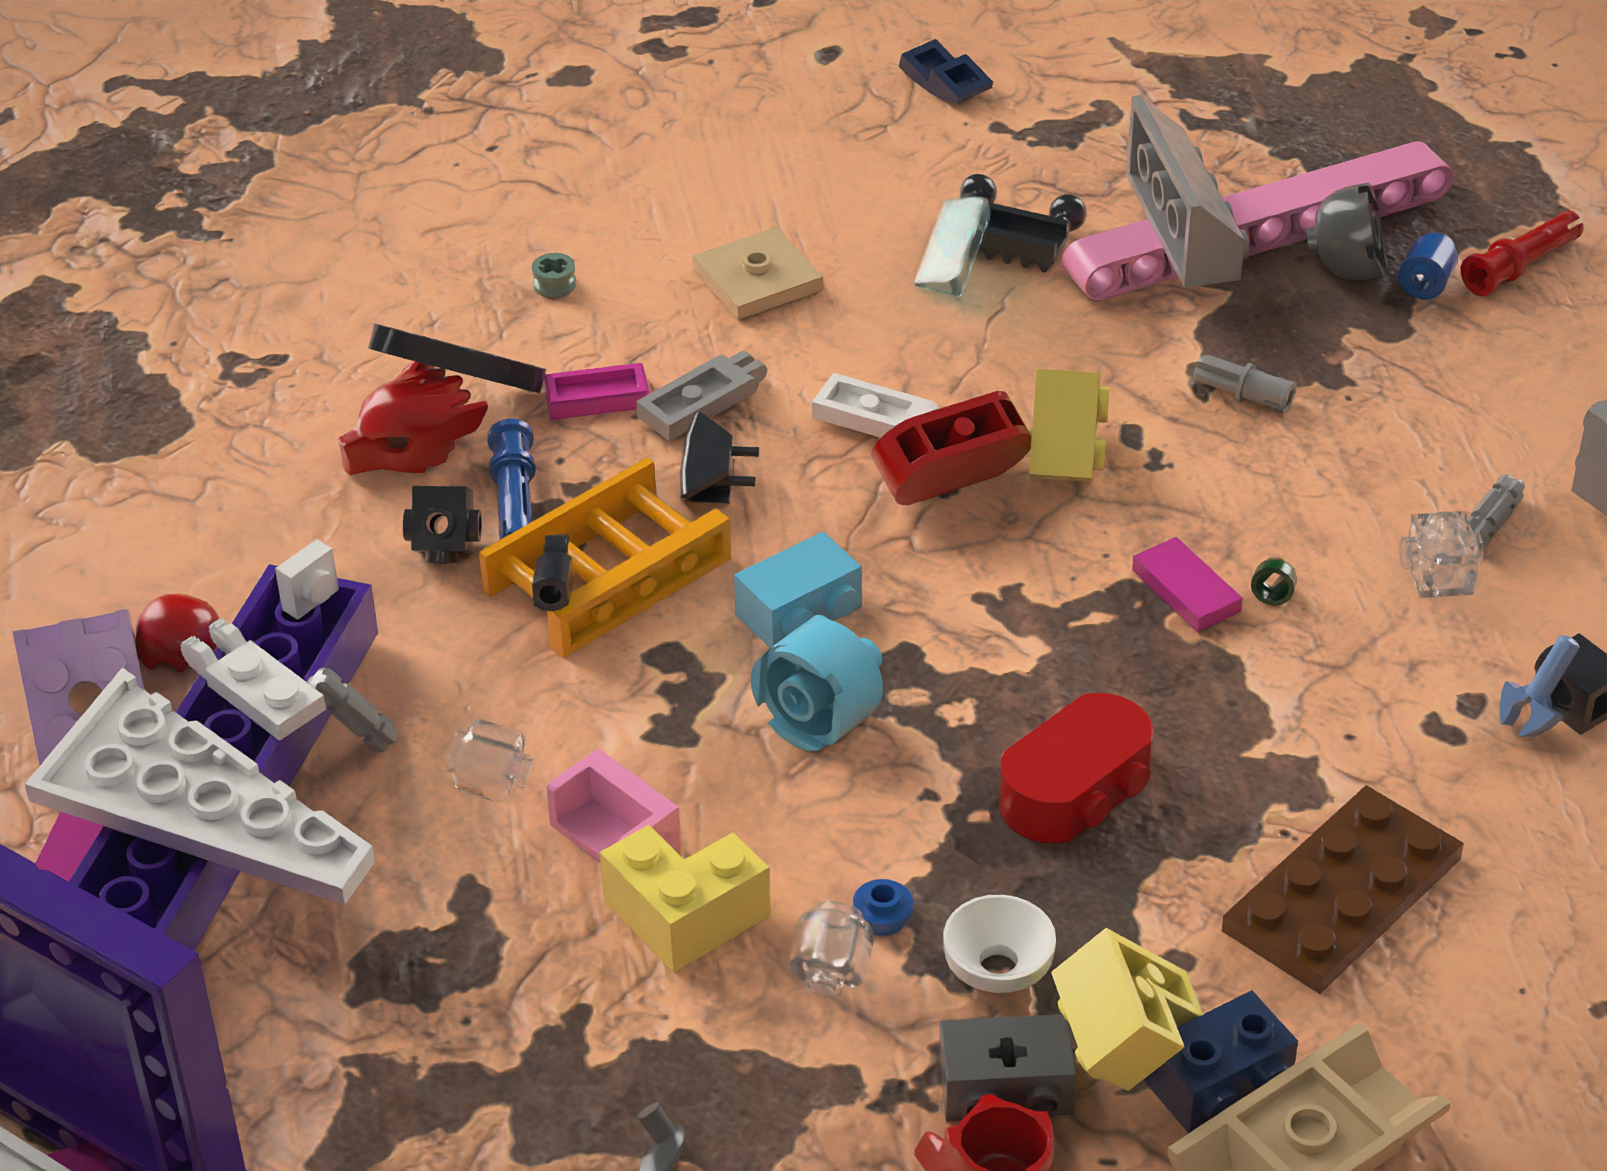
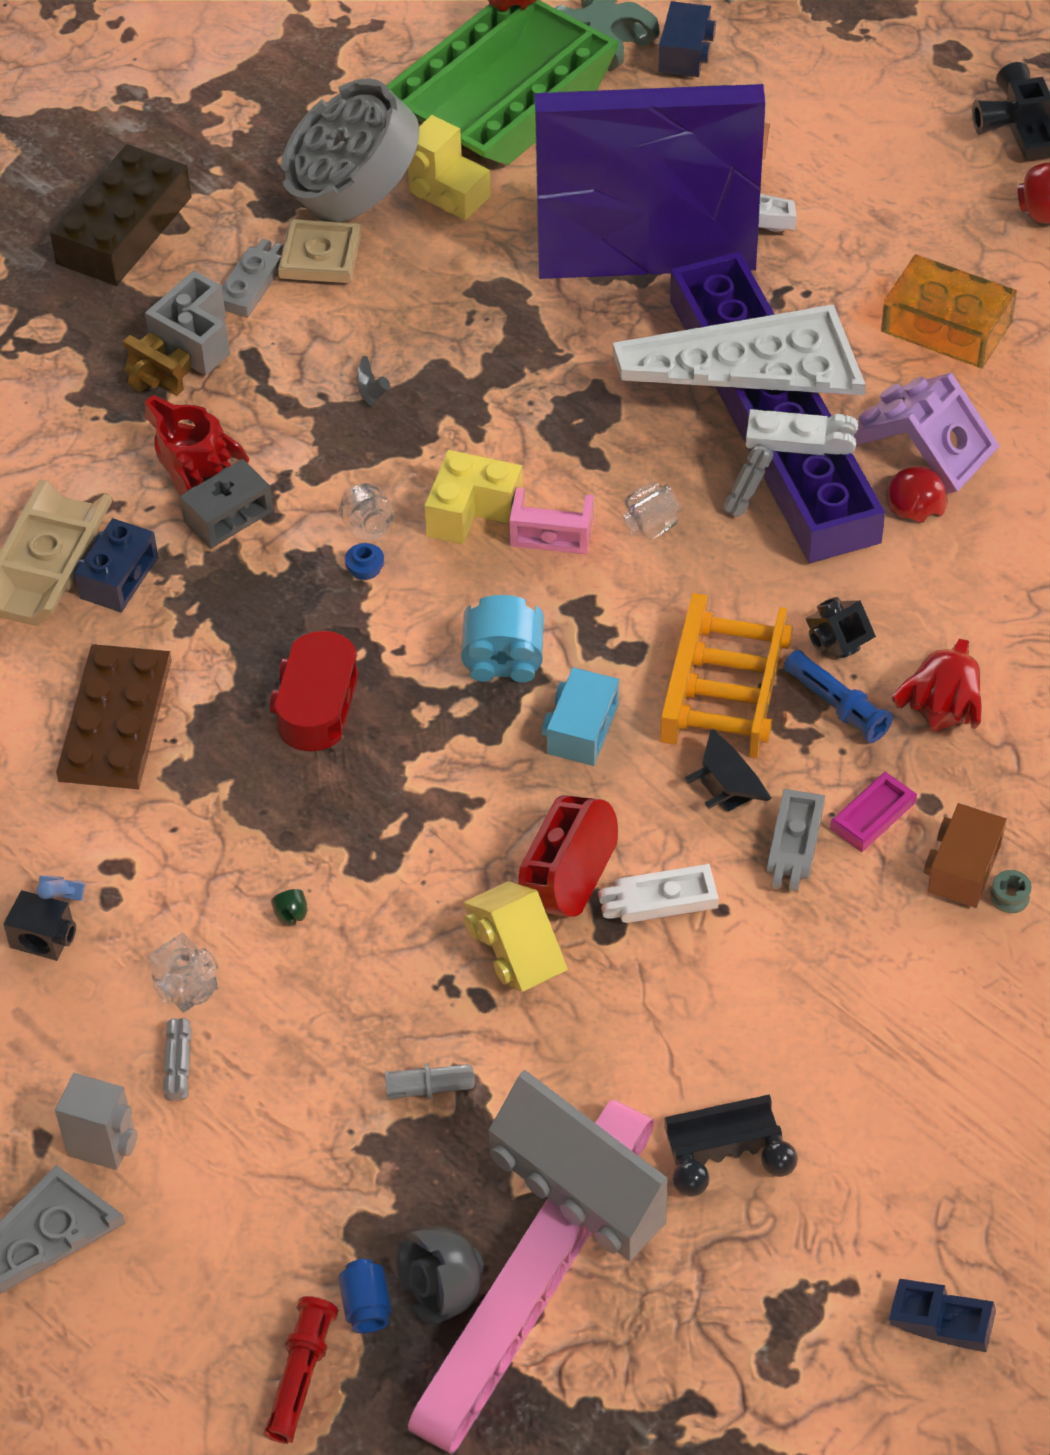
camera: 145 degrees right, 10 degrees up
white plate [275,539,339,619] -> none
black beam [368,323,546,393] -> none
black bar [532,534,574,611] -> none
tan plate [692,227,823,320] -> none
clear light blue slope [914,197,991,297] -> none
white piece [943,895,1056,993] -> none
light yellow brick [1051,928,1203,1091] -> none
dark pink tile [1132,537,1243,632] -> none
none -> dark orange brick [924,803,1007,908]

